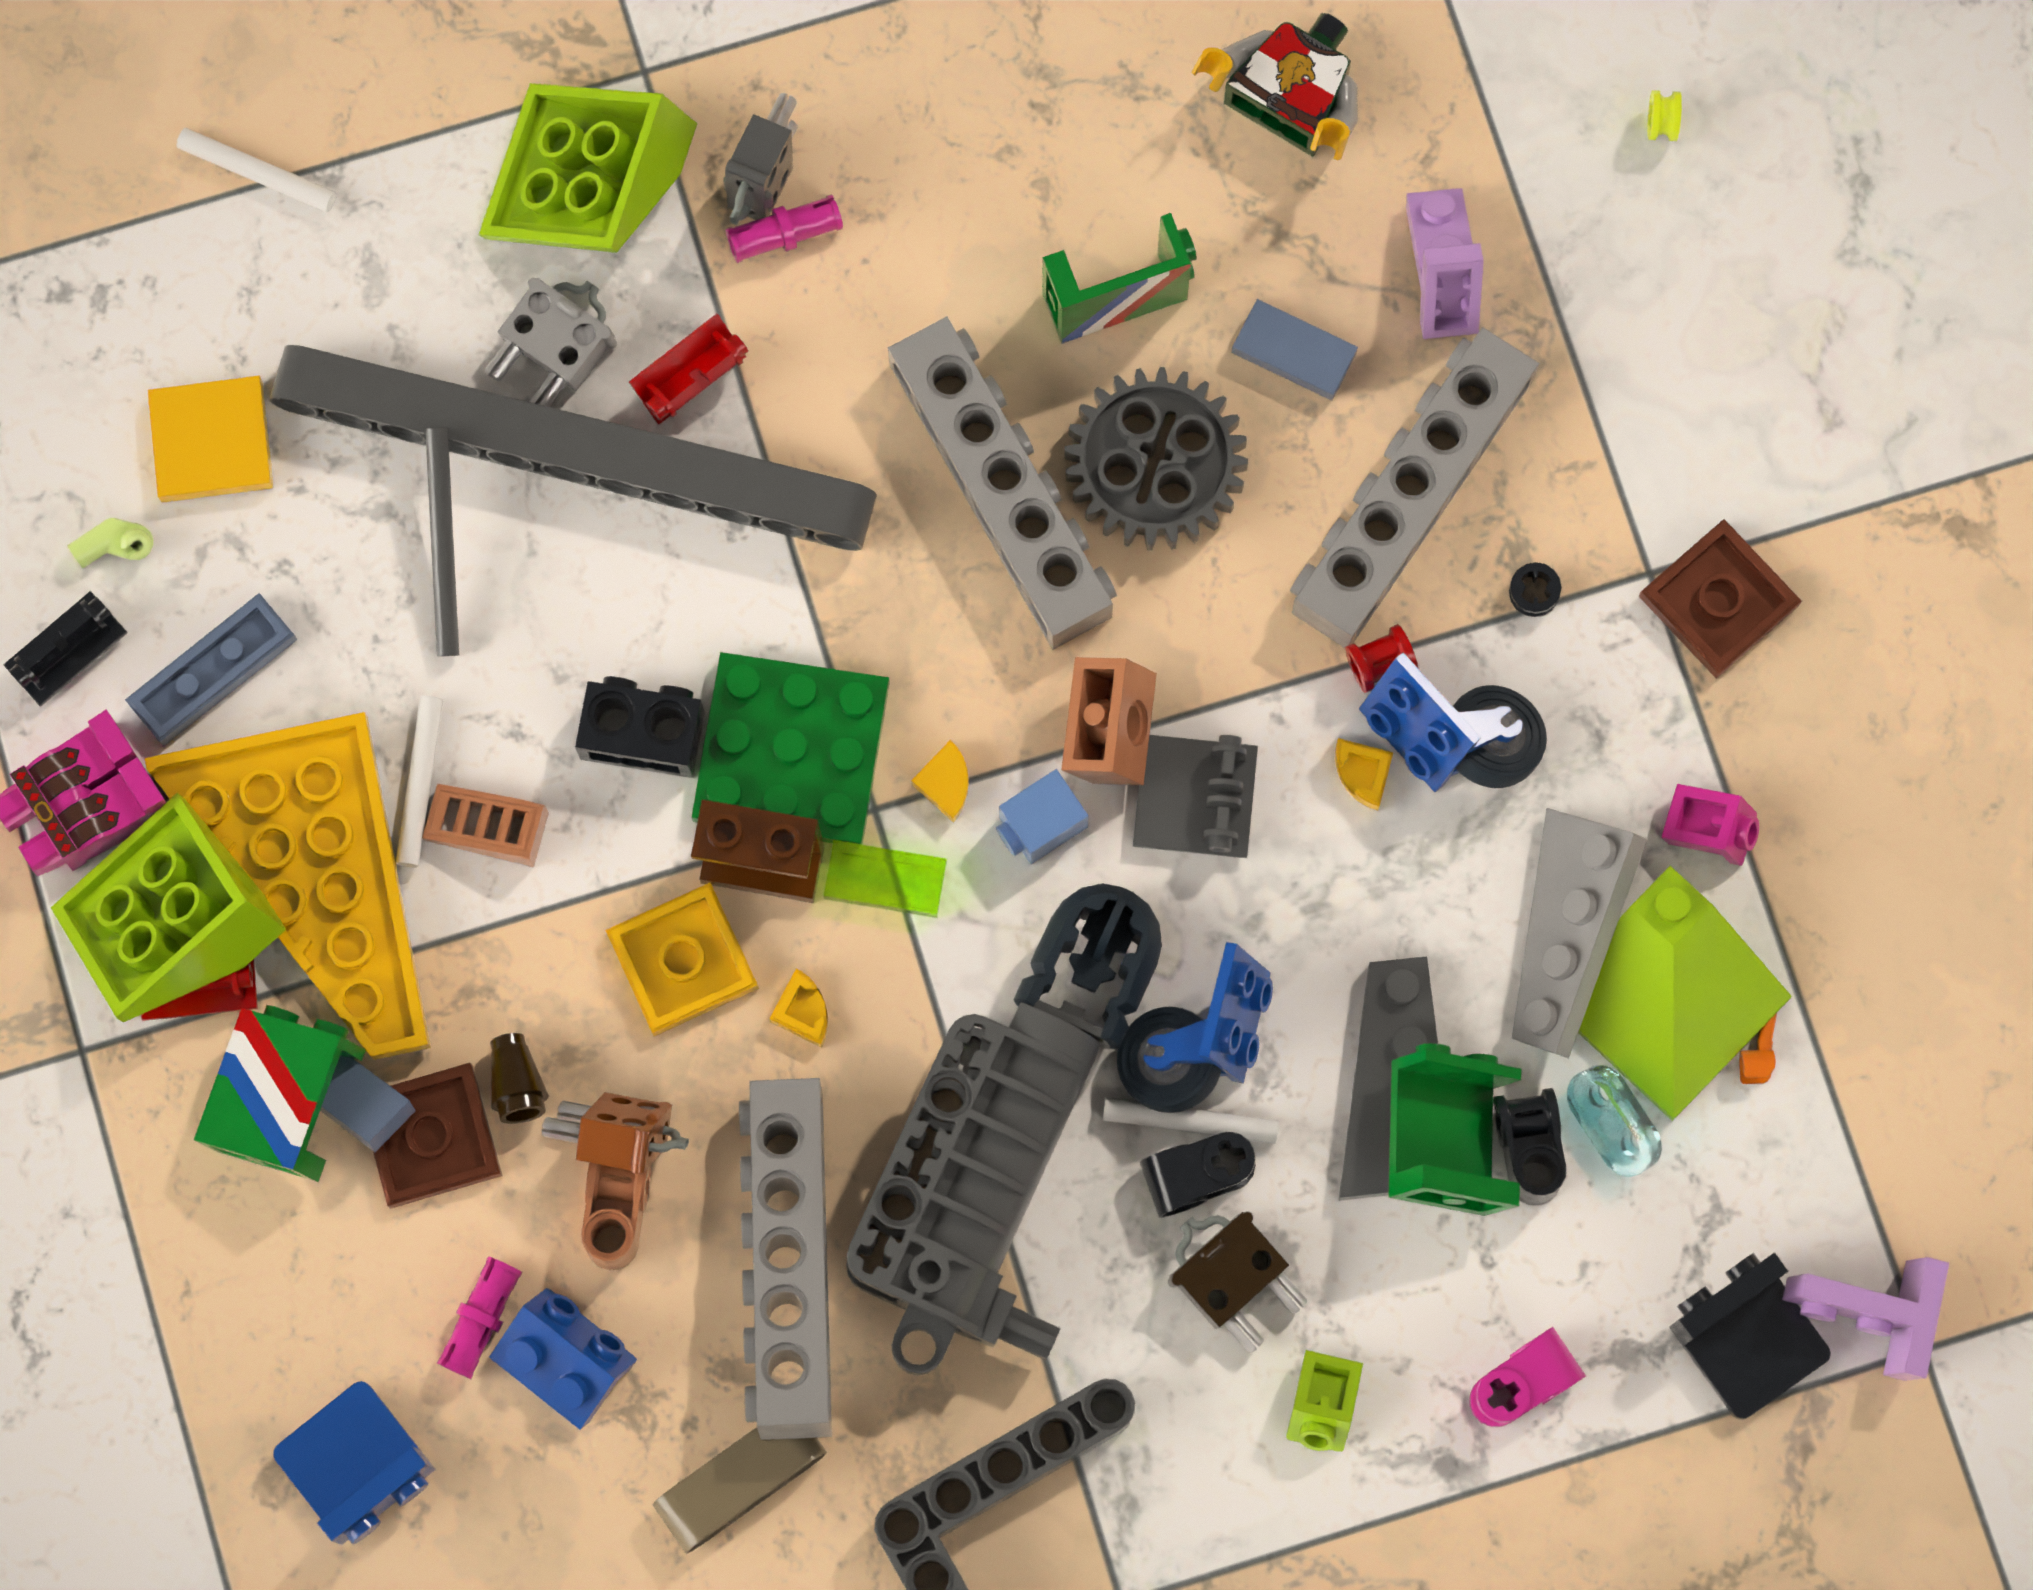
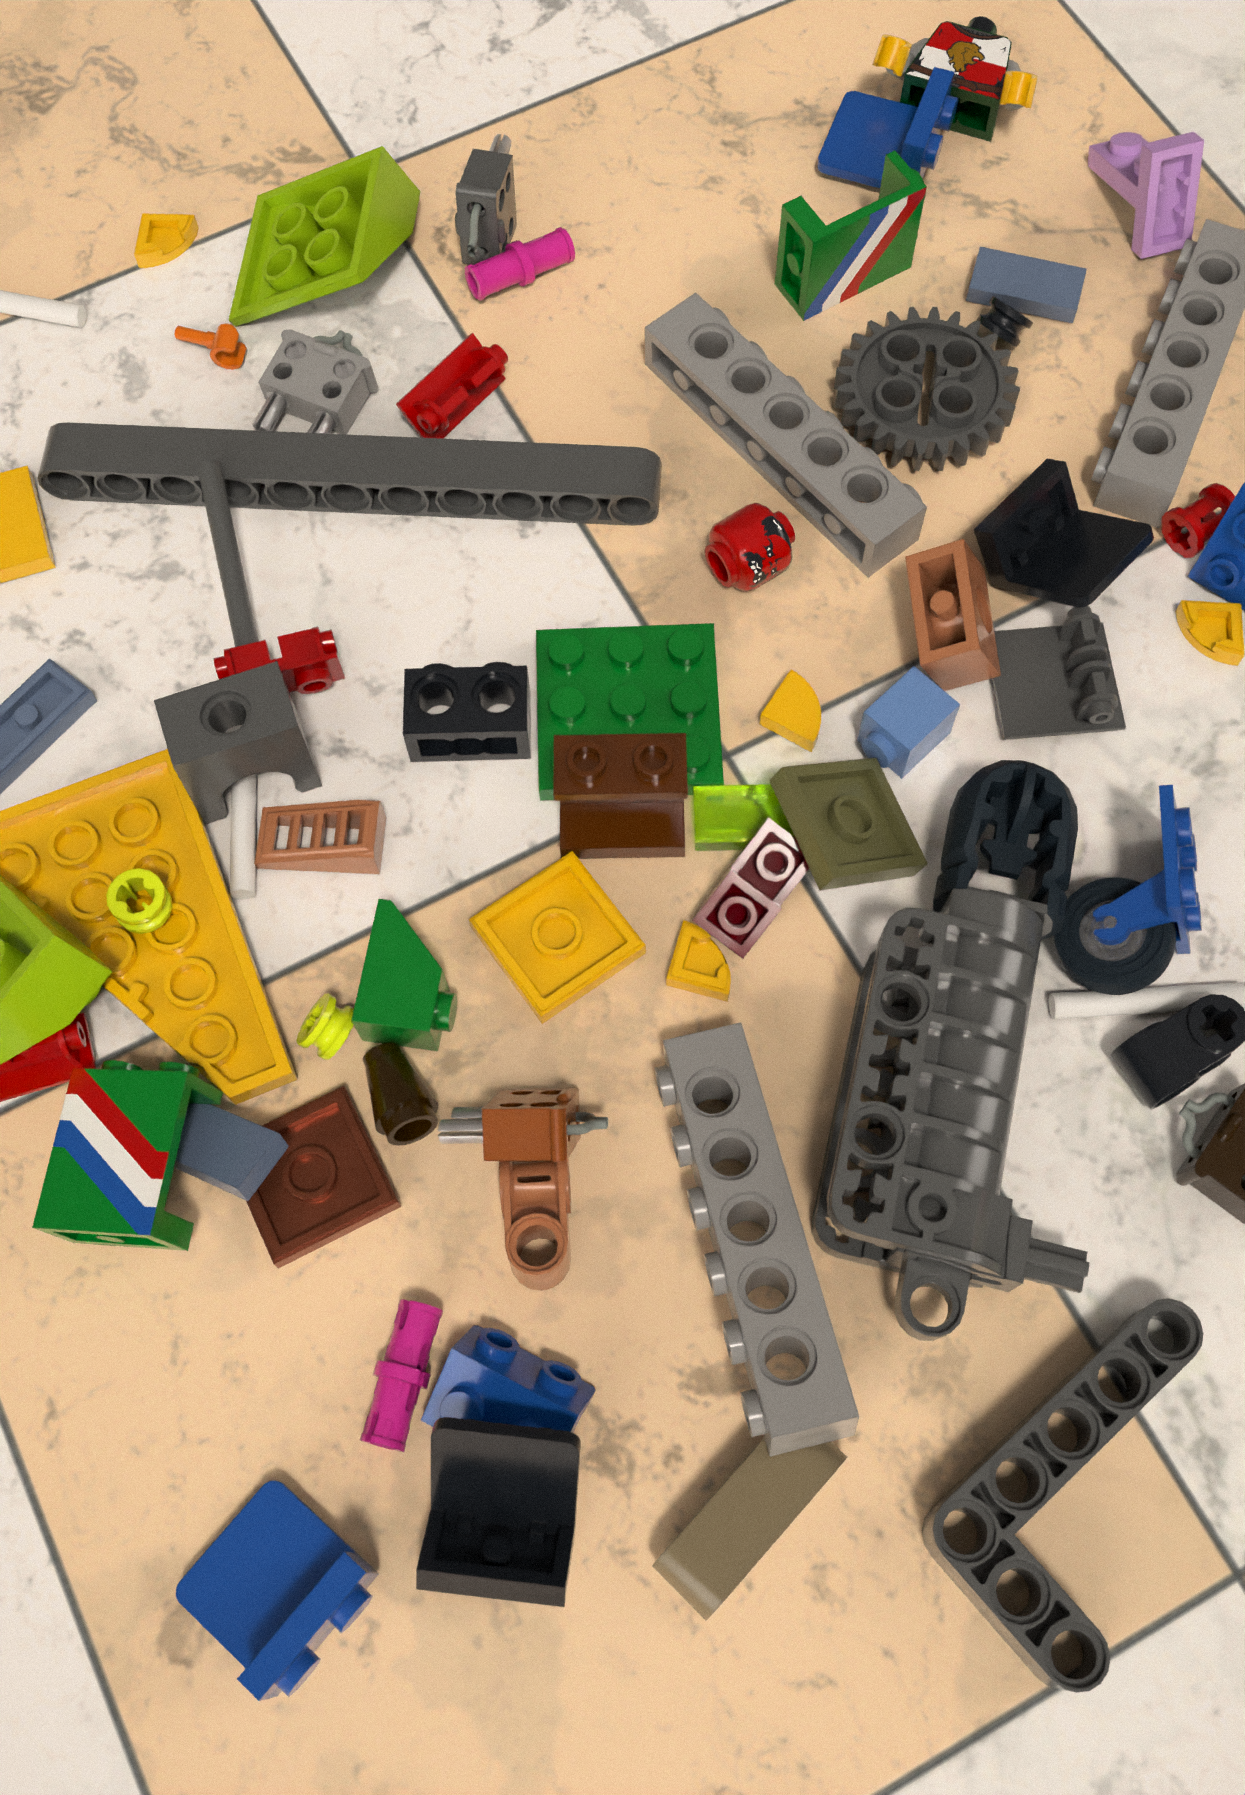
camera: 10 degrees left, 10 degrees down
none -> neon yellow bush [106,868,173,934]
none -> yellow tile [134,213,199,268]
none -> dark grey piece [154,661,322,824]
none -> orange hand [174,323,246,370]
none -> red hinge [213,626,345,694]
none -> neon yellow bush [296,993,354,1060]
none -> green slope [351,899,457,1051]
none -> black bracket [416,1417,581,1607]
none -> slope [692,817,809,959]
none -> red head [705,503,795,591]
none -> olive plate [769,758,928,891]
none -> blue bracket [817,67,958,188]
none -> black bracket [974,458,1154,608]
none -> black bush [977,296,1033,347]

